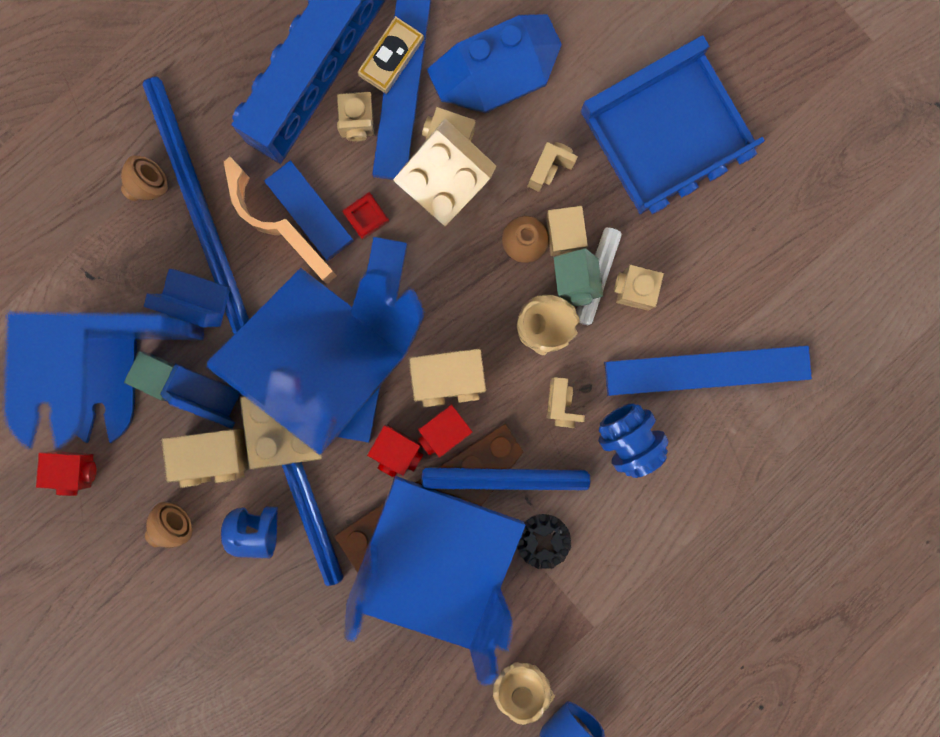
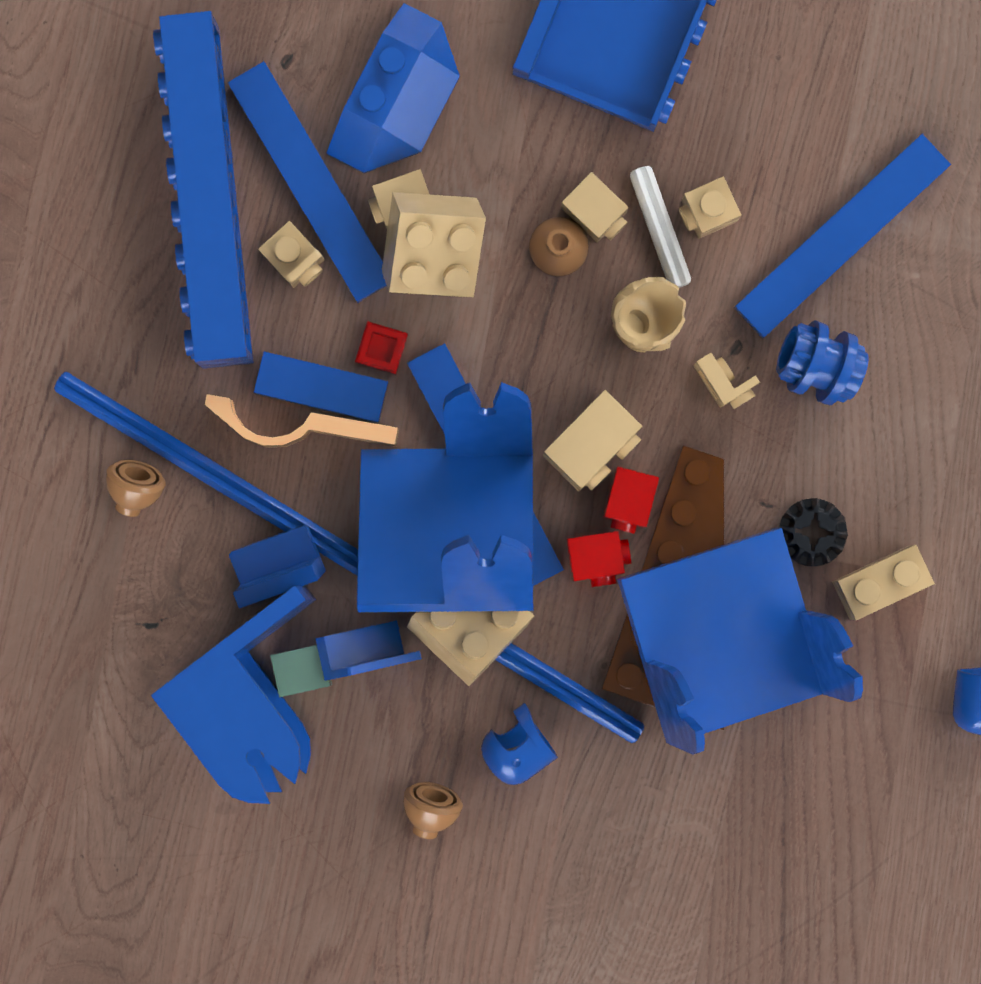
camera: 35 degrees left, 0 degrees up
red brick [36,451,97,496] -> none
tan brick [162,429,249,487] -> none
tile [358,16,424,94] -> none
blue axle [421,468,590,490] -> none
tan hair [493,662,555,725] -> none
tan bracket [527,142,578,192] -> none
sand green brick [554,248,603,306] -> none
none -> tan brick [832,545,935,620]

